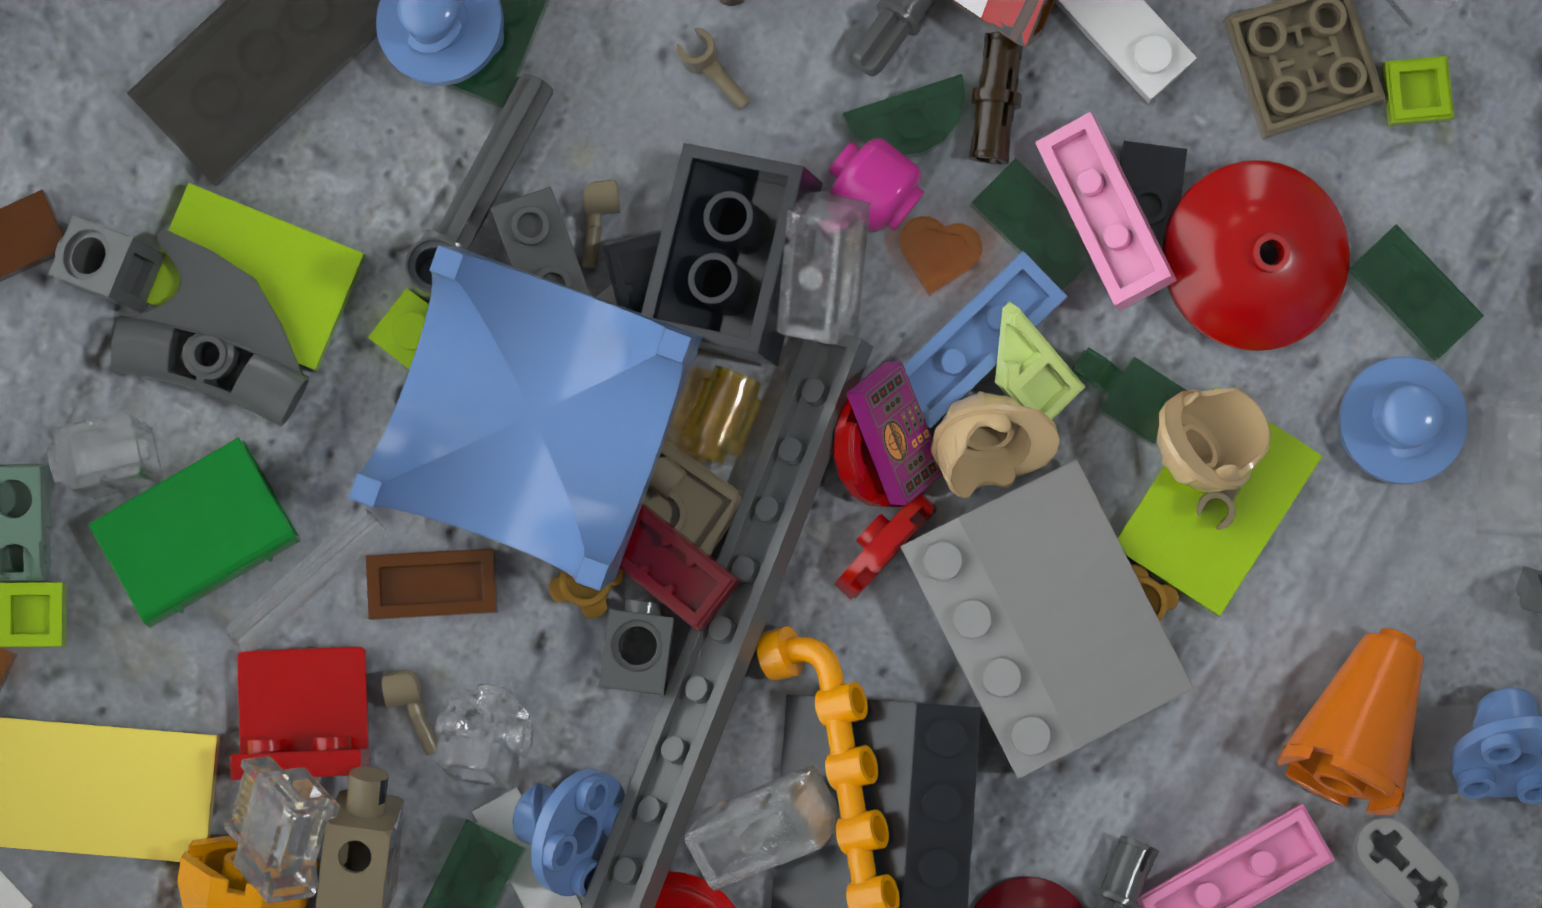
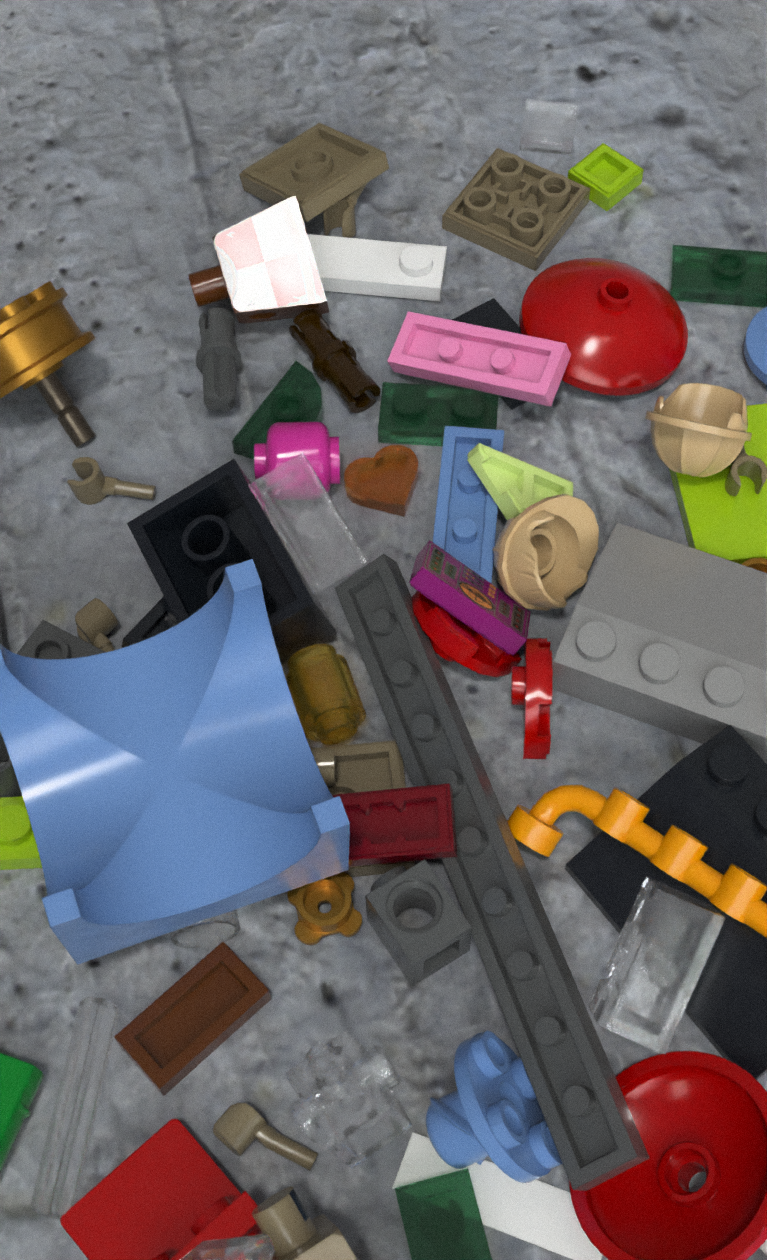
camera: 40 degrees left, 25 degrees down
clear green plate [1071,347,1186,446] -> none

